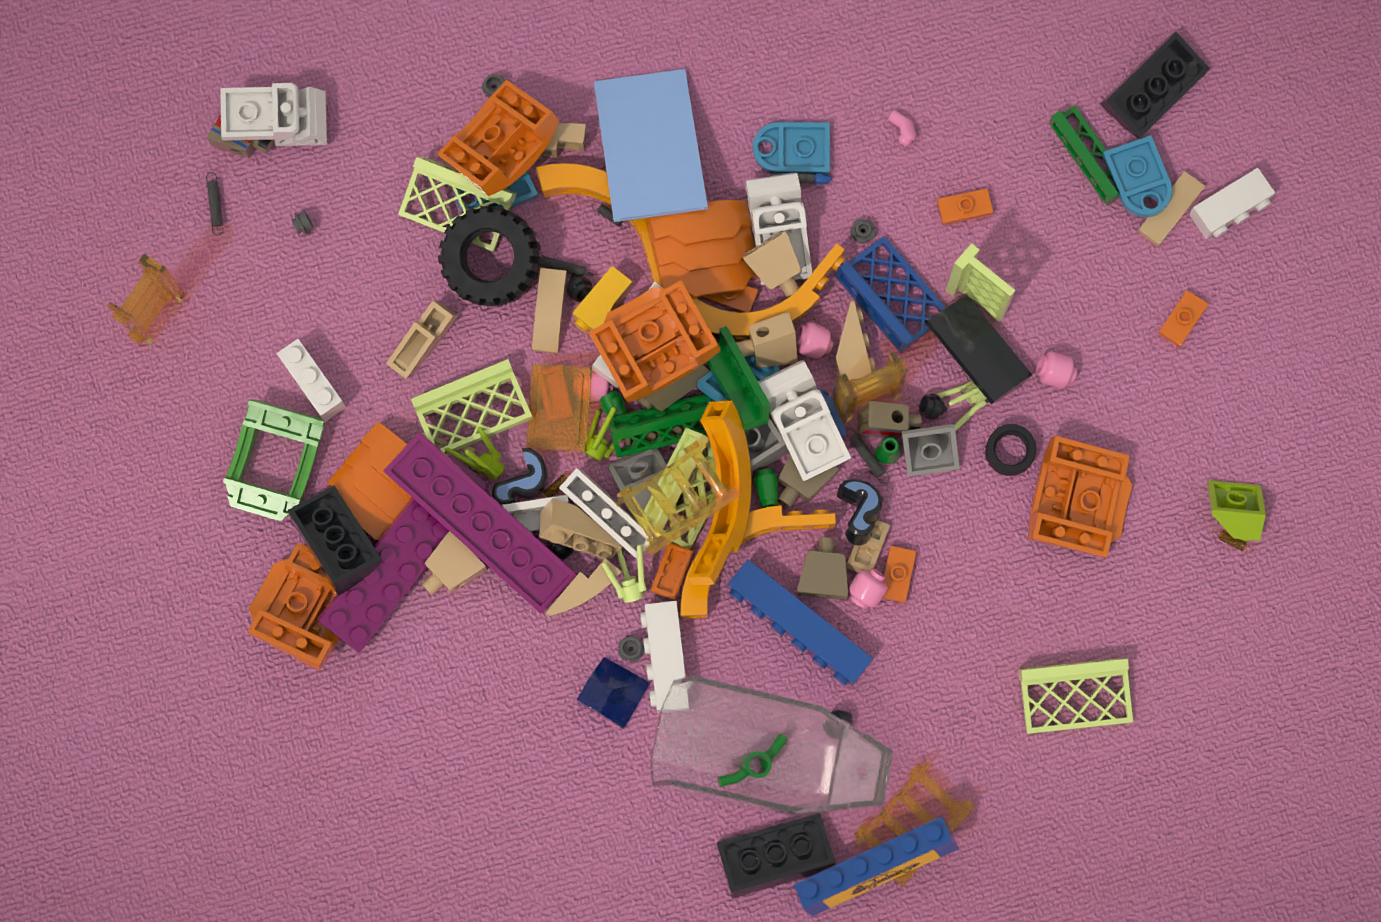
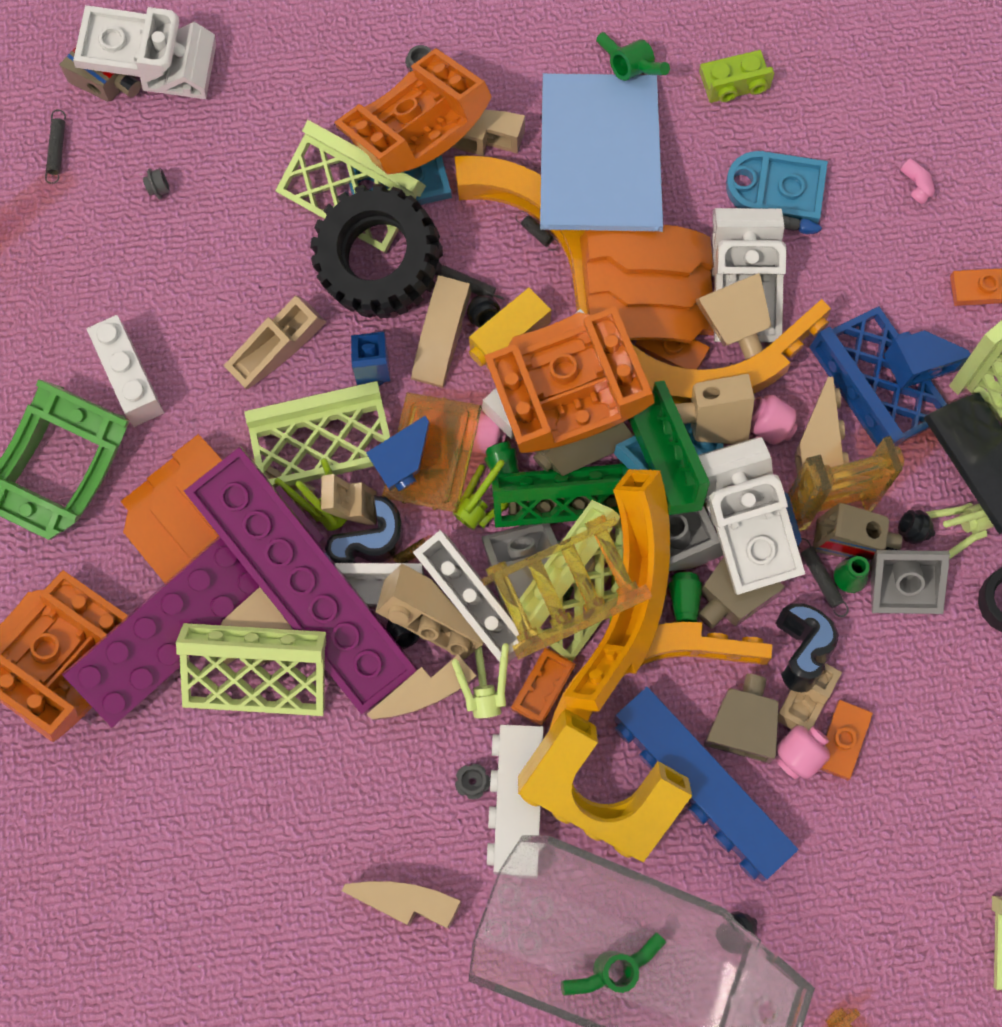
camera: 10 degrees right, 5 degrees down
black slope [287,486,382,596] -> none
clear blue slope [577,657,650,729] -> none
dark grey plate [850,219,876,243] -> none
none -> yellowish green fence [176,623,326,716]
none -> tan slope [321,474,376,525]
none -> tan slope [342,881,462,930]
none -> blue slope [351,331,391,386]
none -> blue slope [366,416,430,492]
none -> yellow arch [518,709,692,862]
none -> green piece [596,32,670,81]
none -> lime bracket [699,50,774,103]
none -> blue slope [884,330,971,389]

